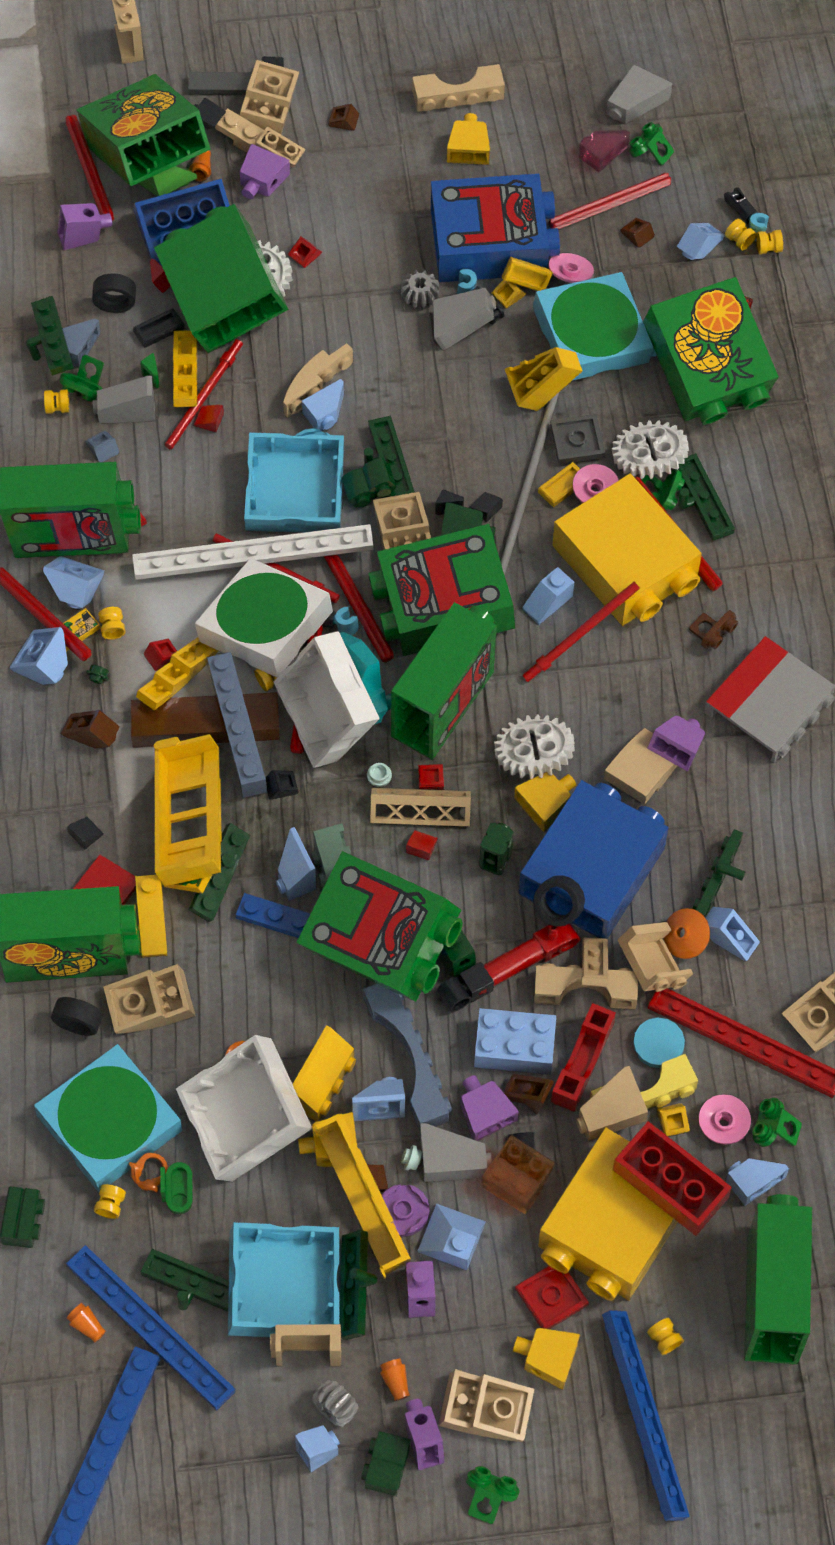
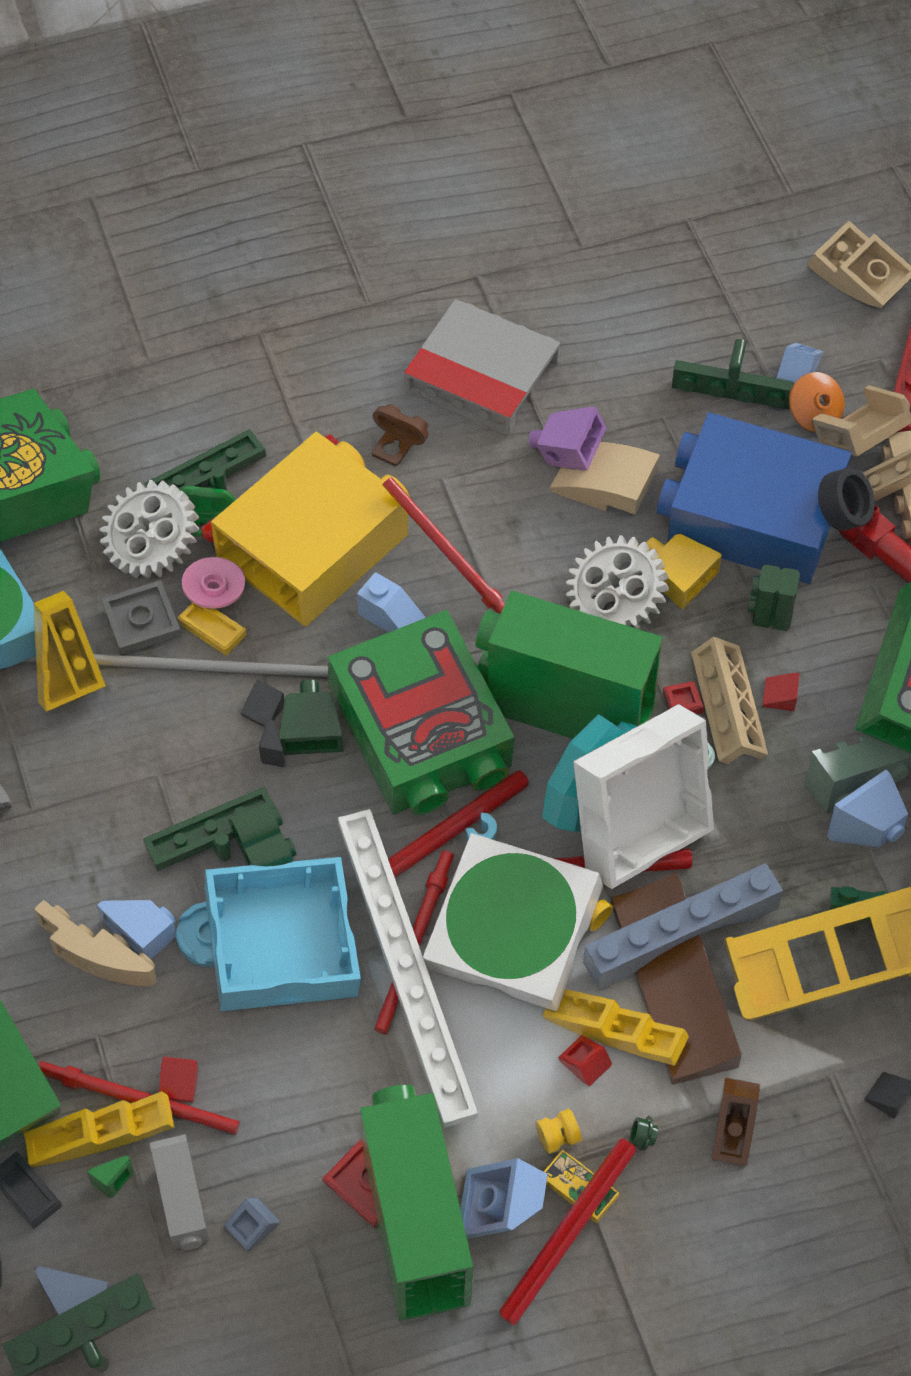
camera: 100 degrees left, 5 degrees down
light blue slope [9,627,68,685] -> none
yellow wheel [44,389,70,414] -> none
green bracket [59,354,104,402] -> none
black slope [265,770,299,799] -> none
tan slope [373,492,431,550] -> none

